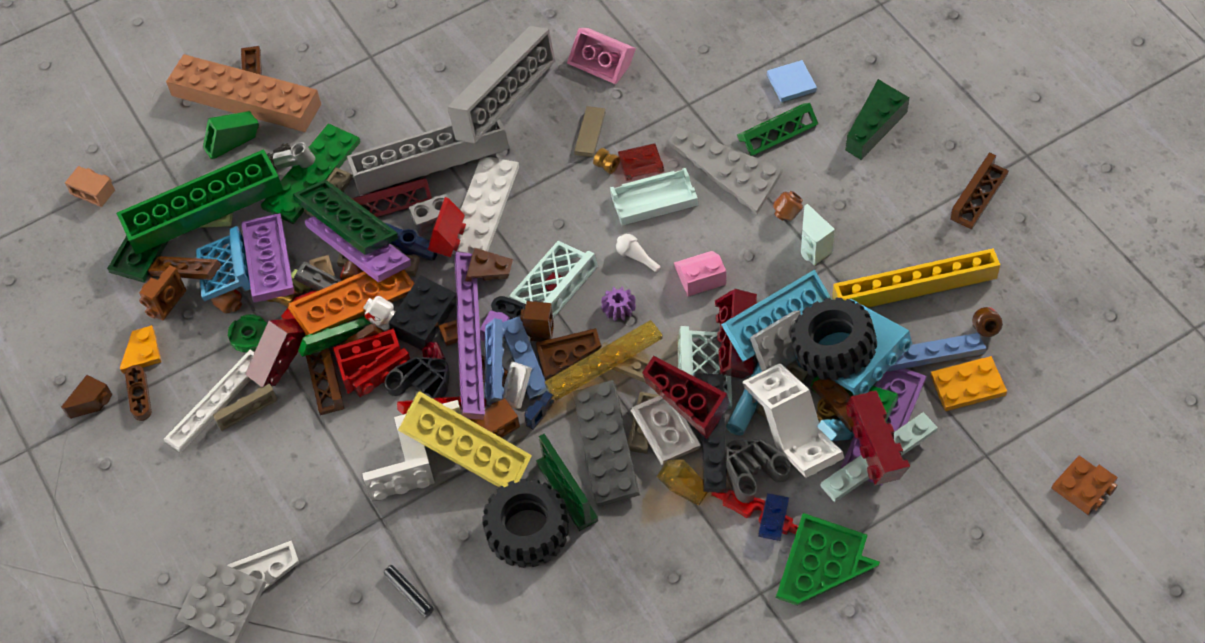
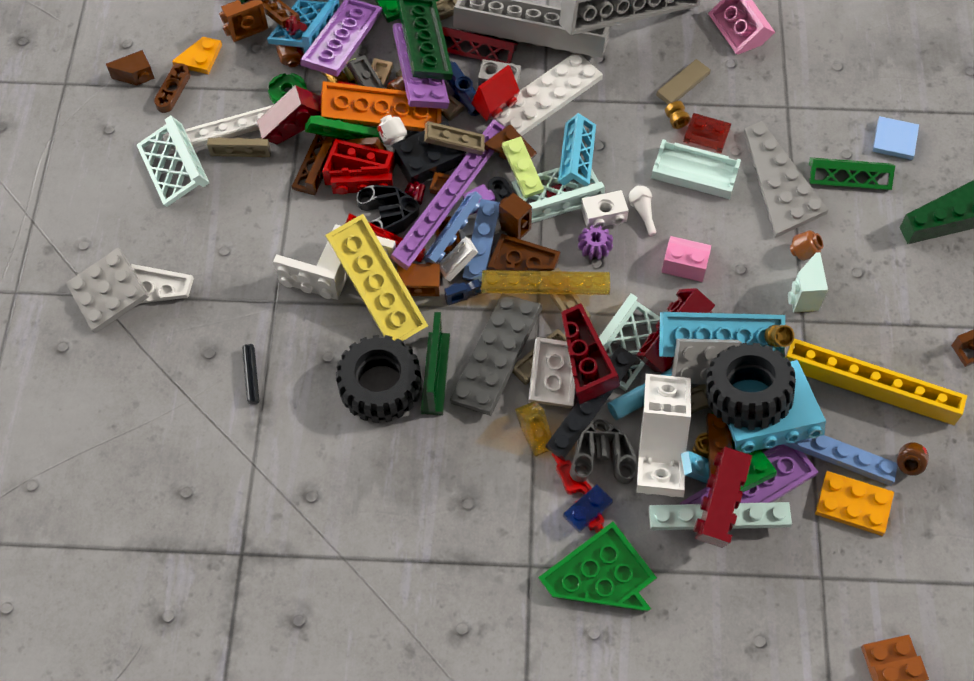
camera: 30 degrees right, 5 degrees up
none -> light aqua fence [137,115,209,207]
none -> dark red plate [286,15,307,36]
none -> dark tan tile [424,121,485,155]
none -> yellowish green plate [502,137,544,199]
none -> medium azure fence [558,113,596,186]
none -> white brick [581,190,629,230]
none -> pearl gold wheel [765,325,795,347]

